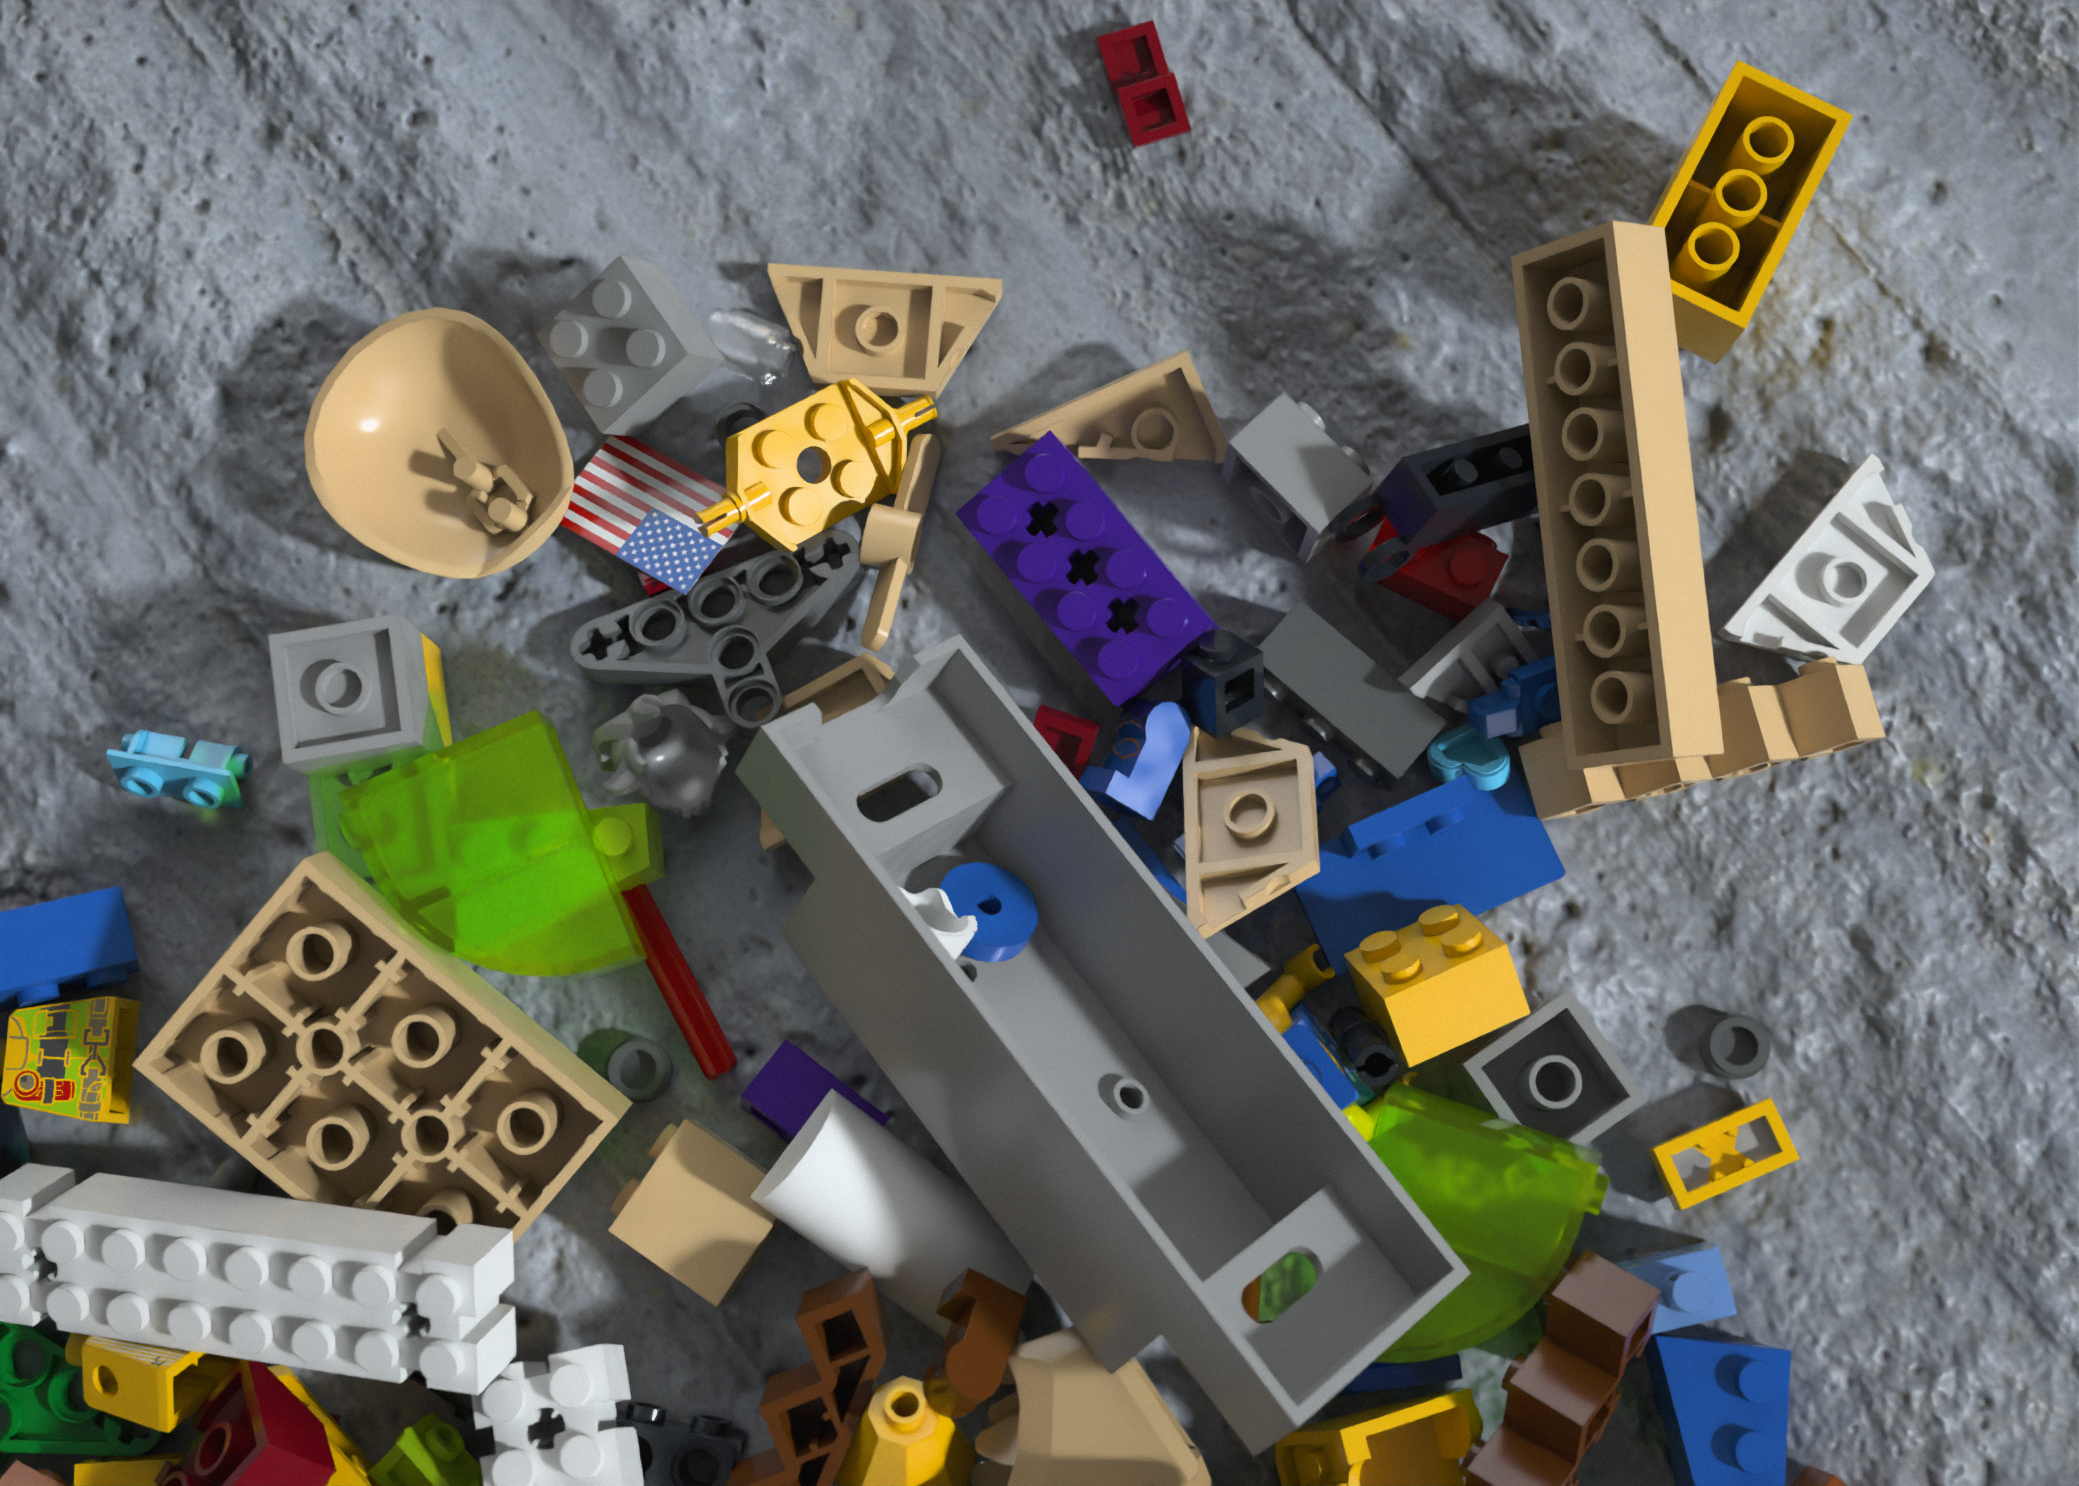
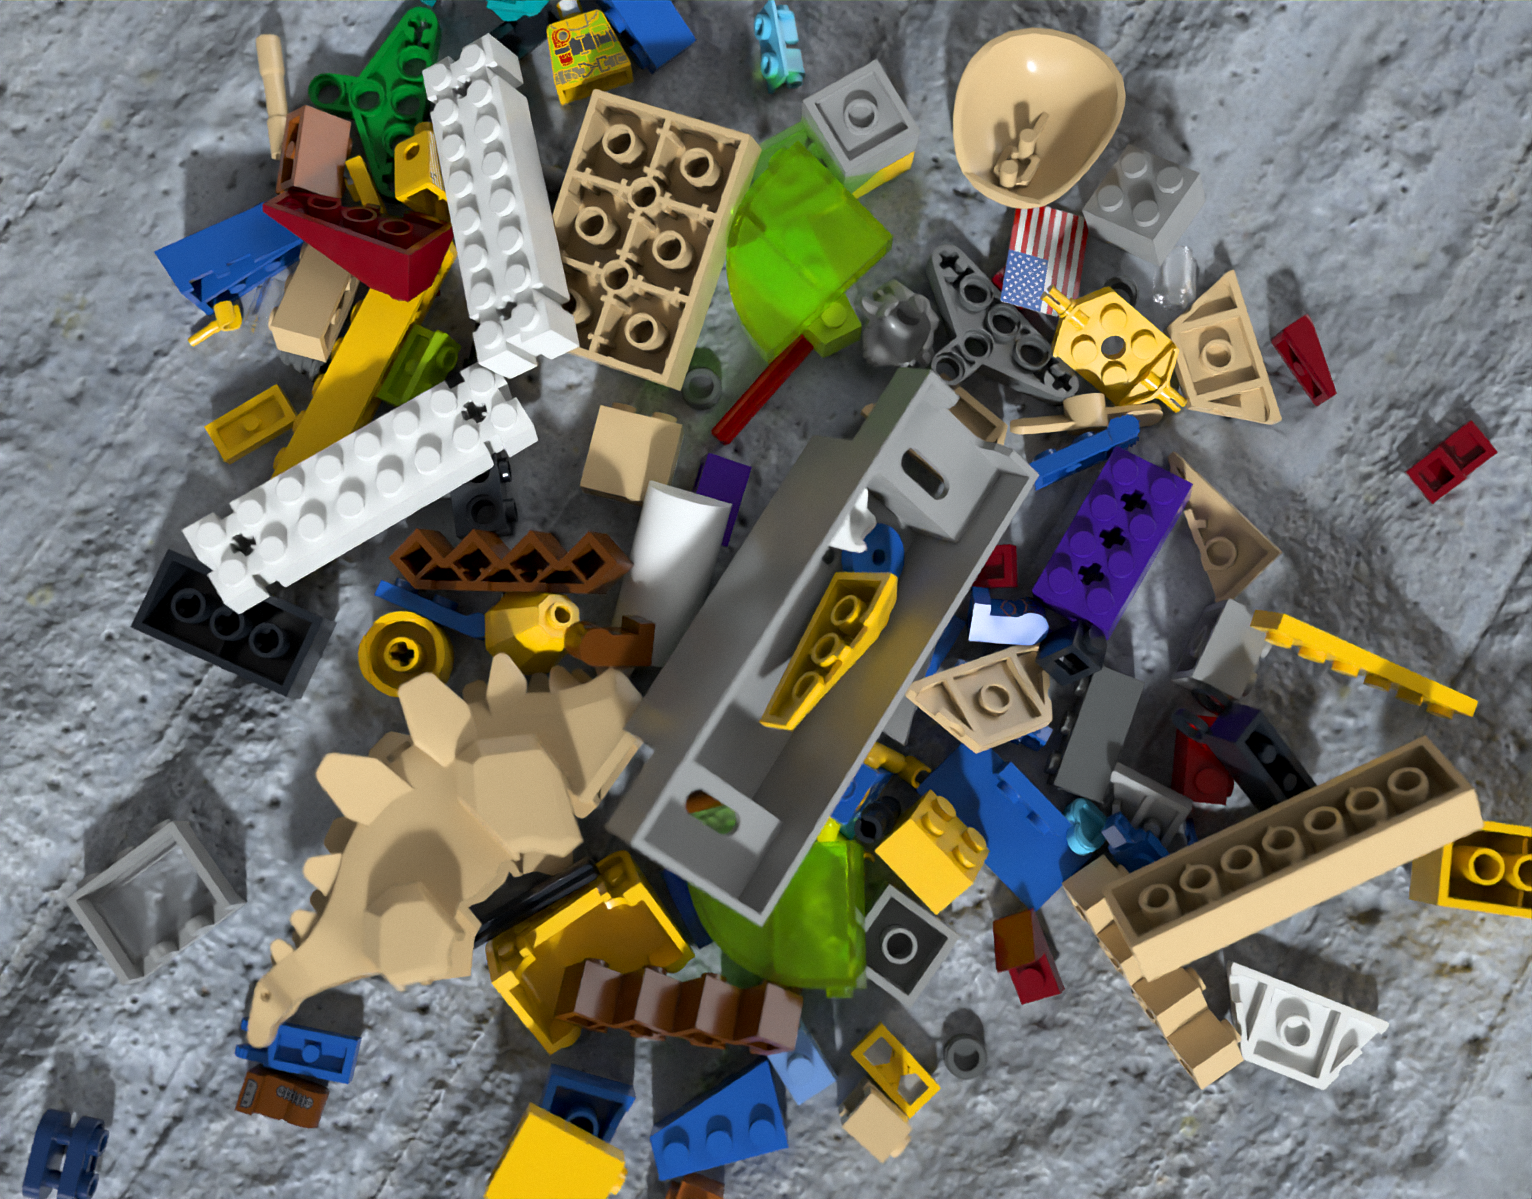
camera: 65 degrees right, 5 degrees up
none -> yellow wedge [759,572,897,730]
none -> tan brick [837,1075,912,1164]
none -> dark red slope [993,908,1065,1005]
none -> blue hinge [1029,414,1140,491]
none -> yellow plate [1250,610,1478,720]
none -> dark red slope [1270,313,1337,406]

